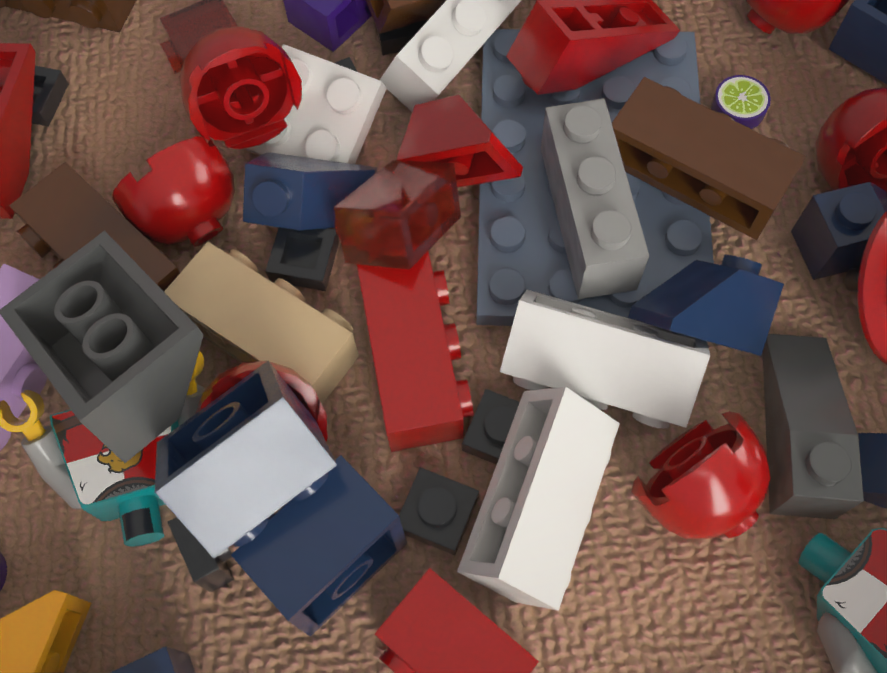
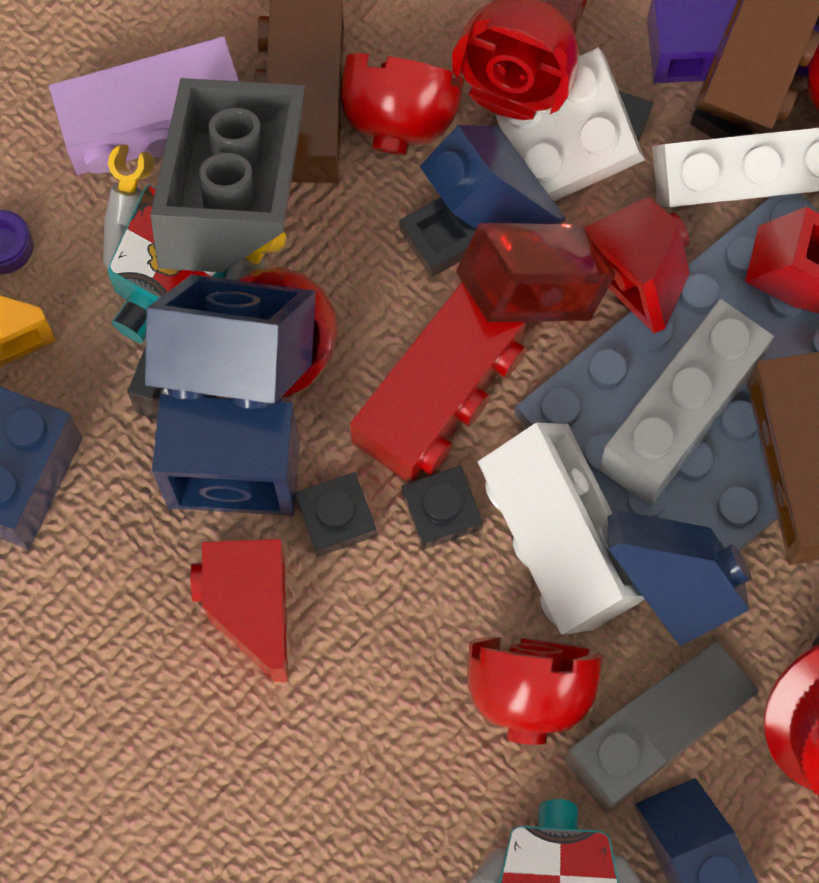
camera: 45 degrees right, 5 degrees up
tan brick [164,242,359,404] -> none
white brick [457,387,620,610] -> none

